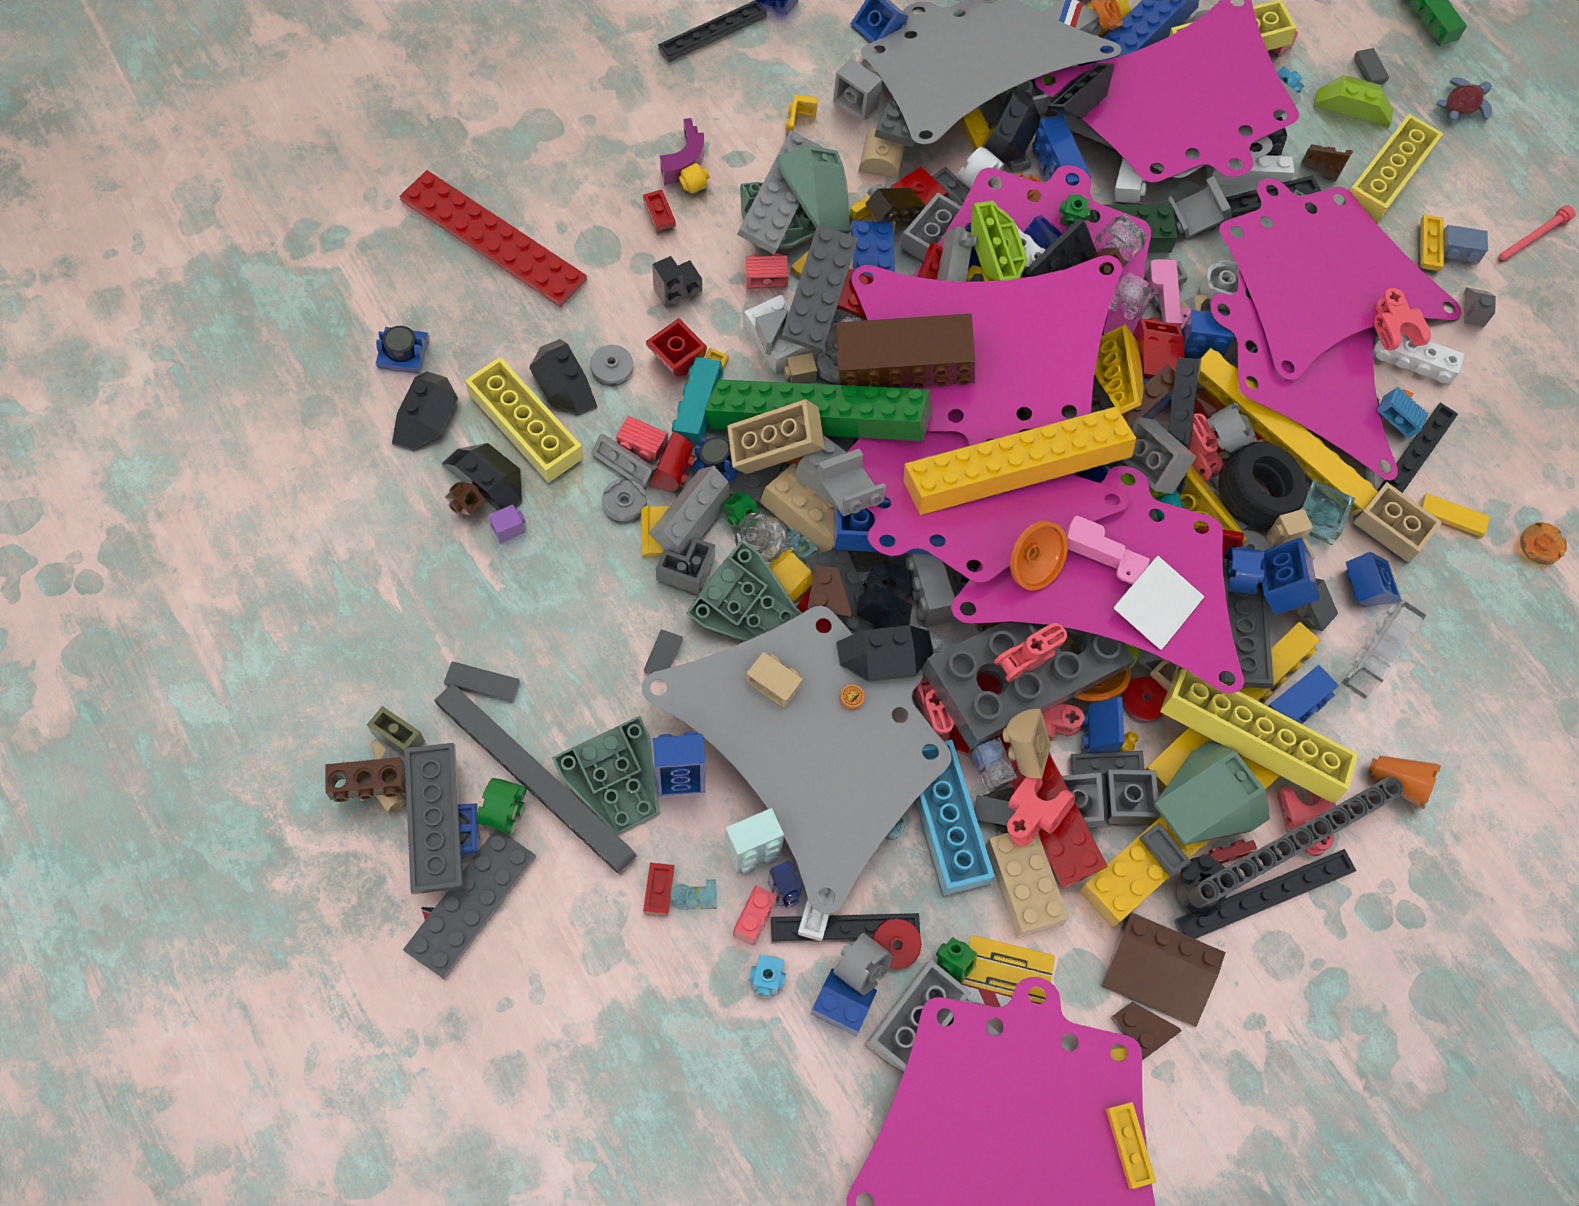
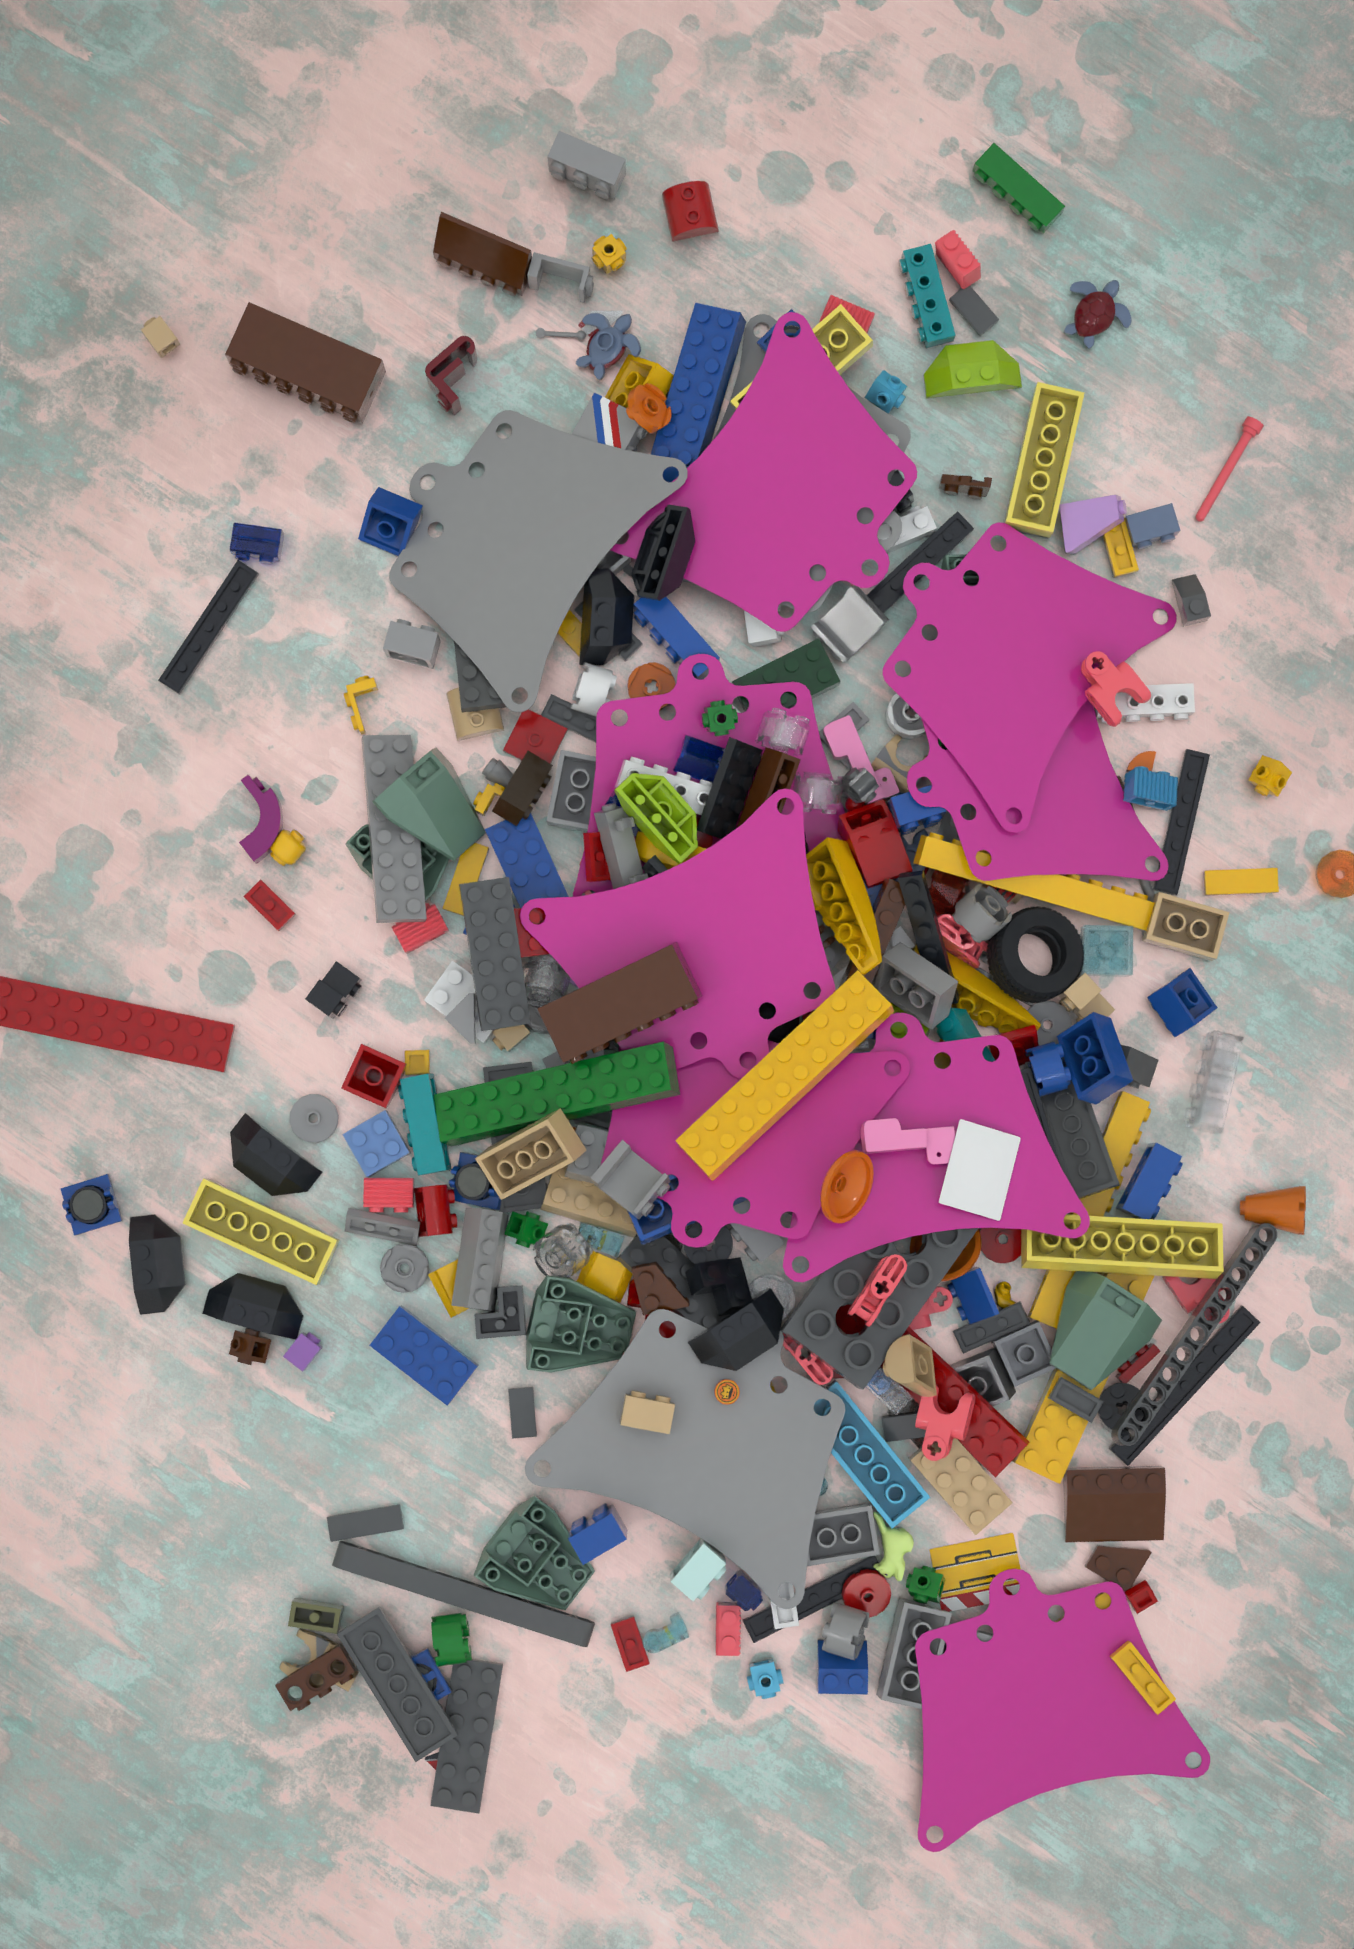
camera: 25 degrees left, 20 degrees up
none -> medium blue brick [342,1110,411,1177]
none -> blue brick [369,1305,479,1406]
none -> light grey brick [807,1503,880,1566]
none -> dark grey connector [835,767,879,803]
none -> yellowish green animal [873,1511,914,1581]
none -> teal brick [899,244,956,348]
none -> coral brick [935,230,981,289]
none -> lavender slope [1059,495,1127,554]
none -> red tile [1124,1580,1158,1614]
none -> yellow brick [1248,755,1292,797]

